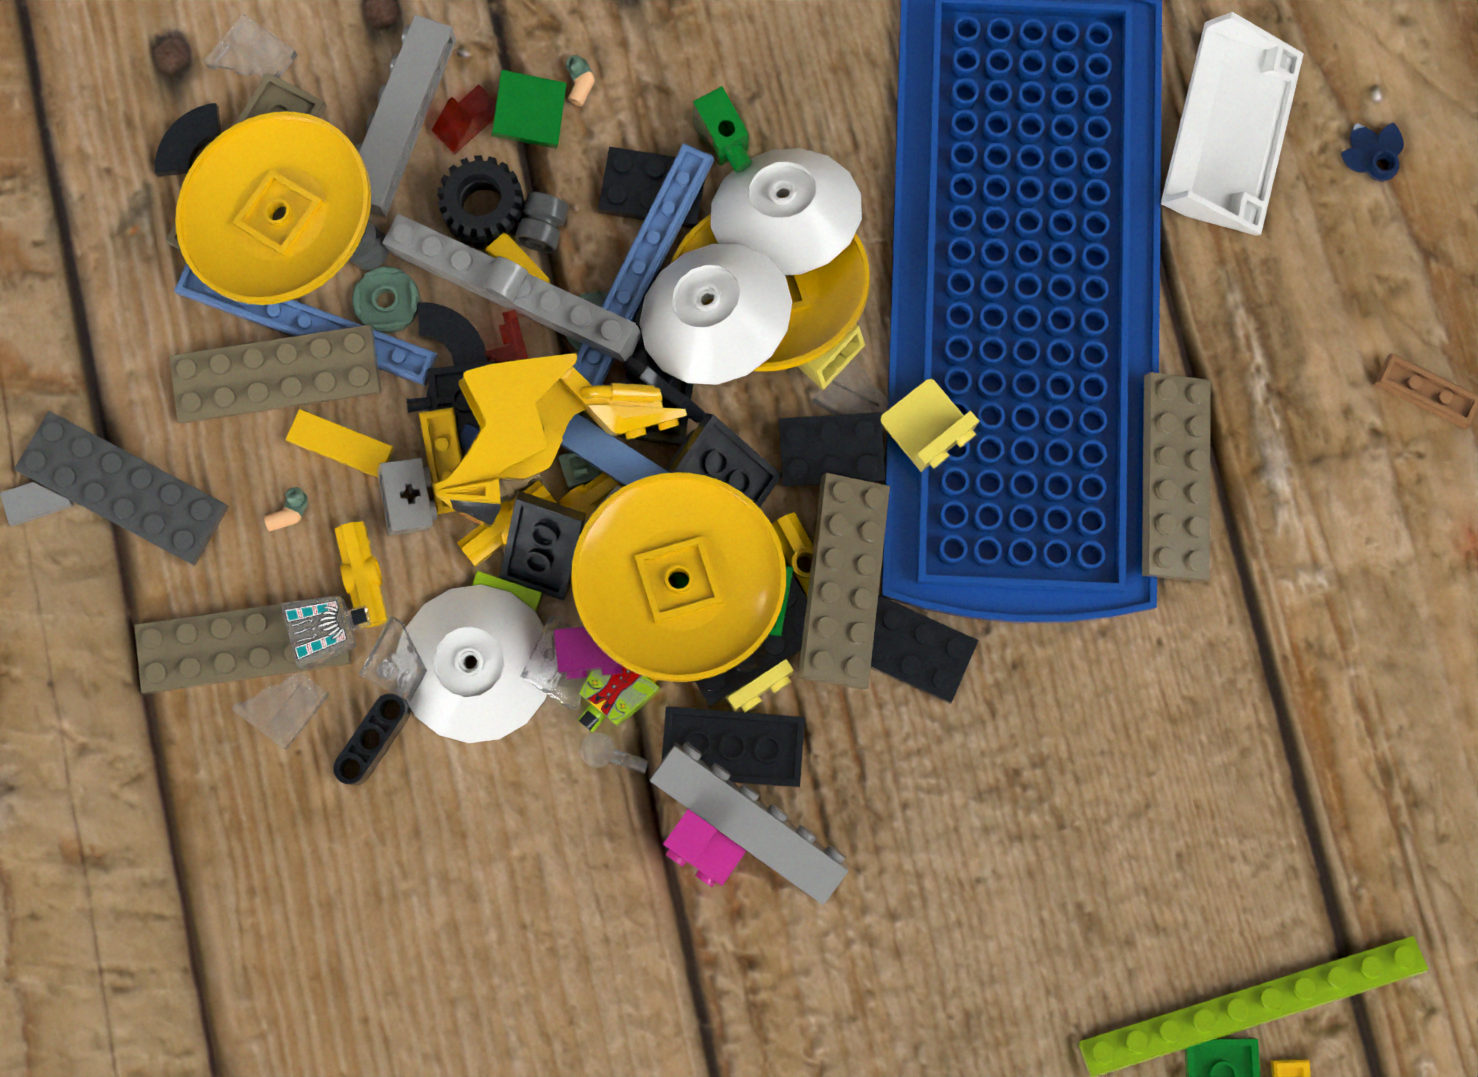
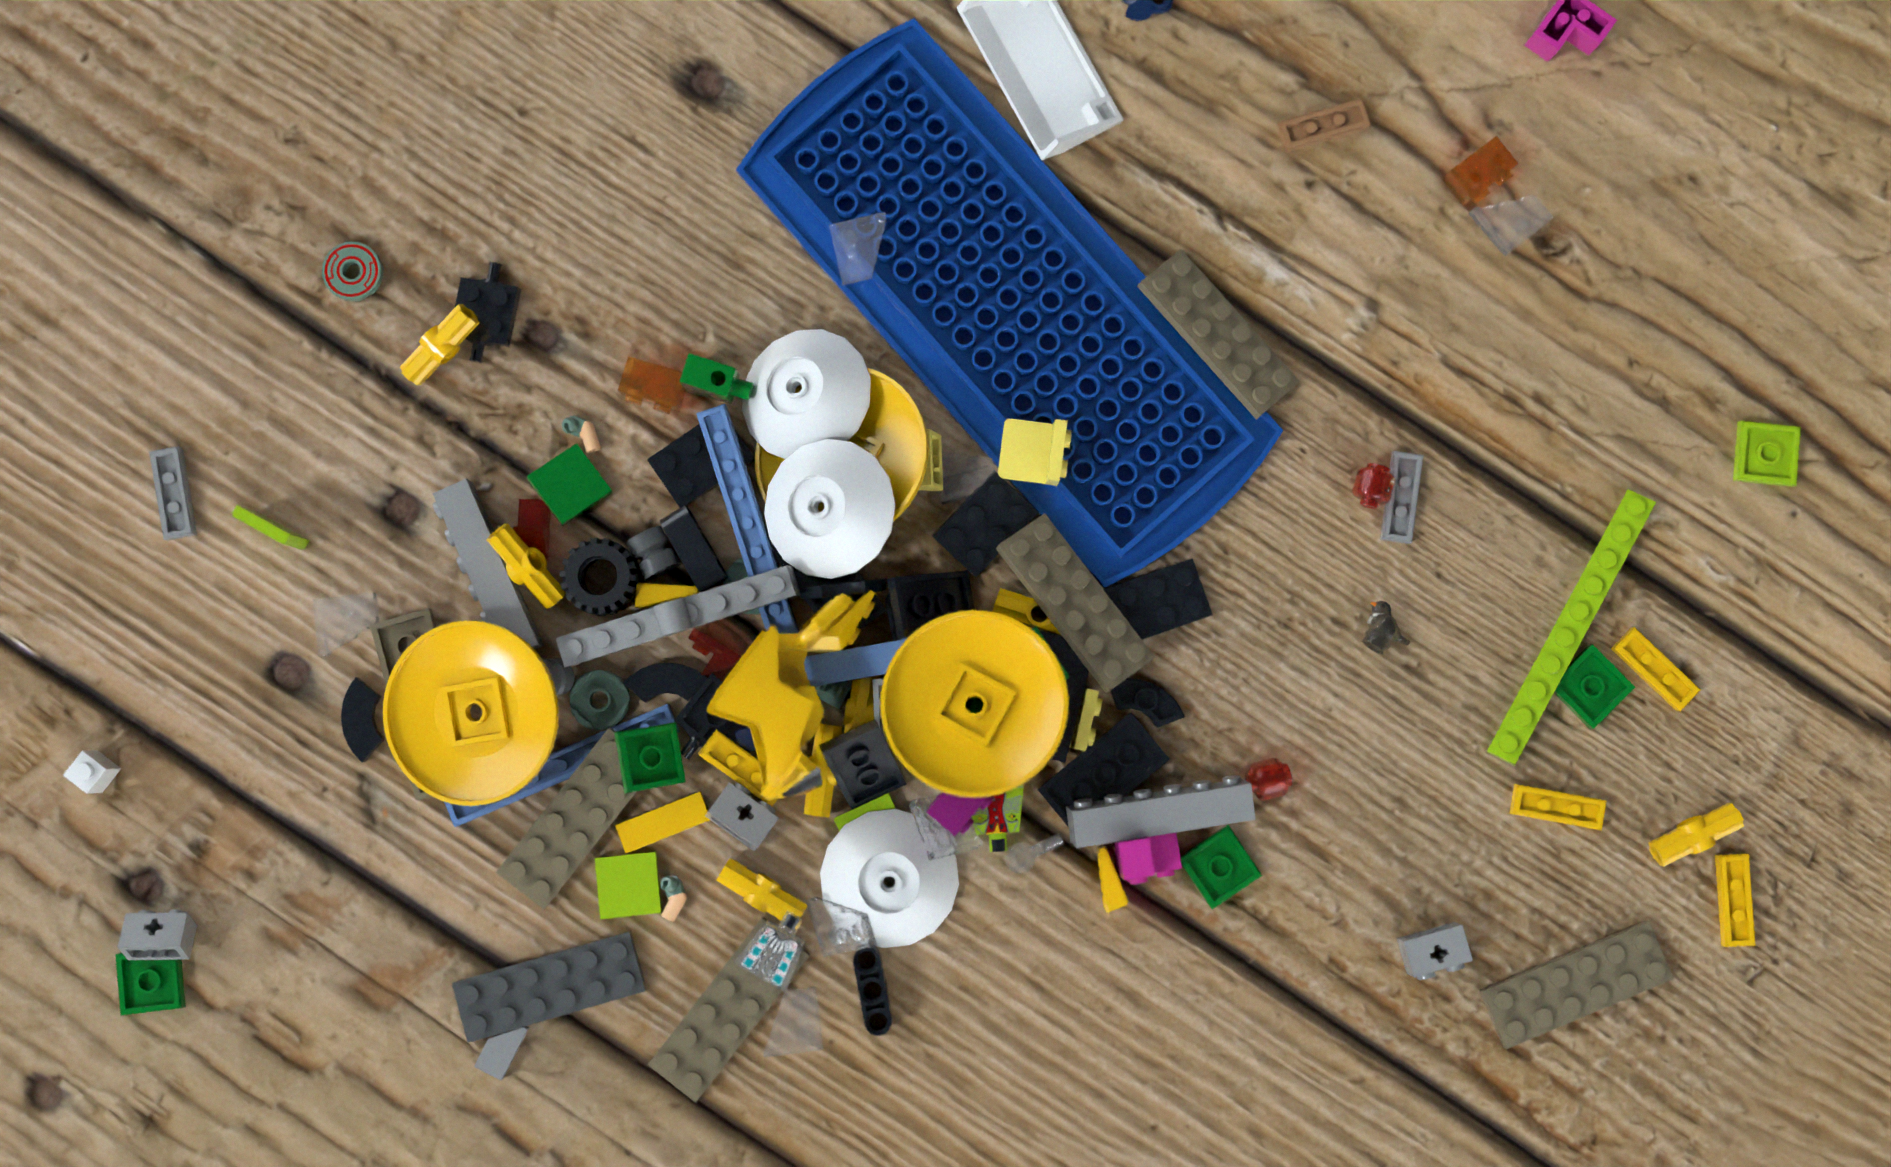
camera: 45 degrees left, 5 degrees up
none -> yellow piece [486,523,566,609]
none -> lime tile [595,851,662,919]
none -> green tile [614,722,686,793]
none -> clear orange brick [618,356,686,414]
none -> black beam [660,505,728,592]
none -> clear wing [829,212,887,285]
none -> yellow slope [1097,845,1129,913]
none -> black tile [1110,678,1185,728]
none -> green tile [1180,824,1262,910]
none -> clear red head [1245,758,1293,801]
none -> clear red head [1352,463,1396,509]
none -> clear smoke animal [1362,601,1410,654]
none -> light grey tile [1380,451,1424,544]

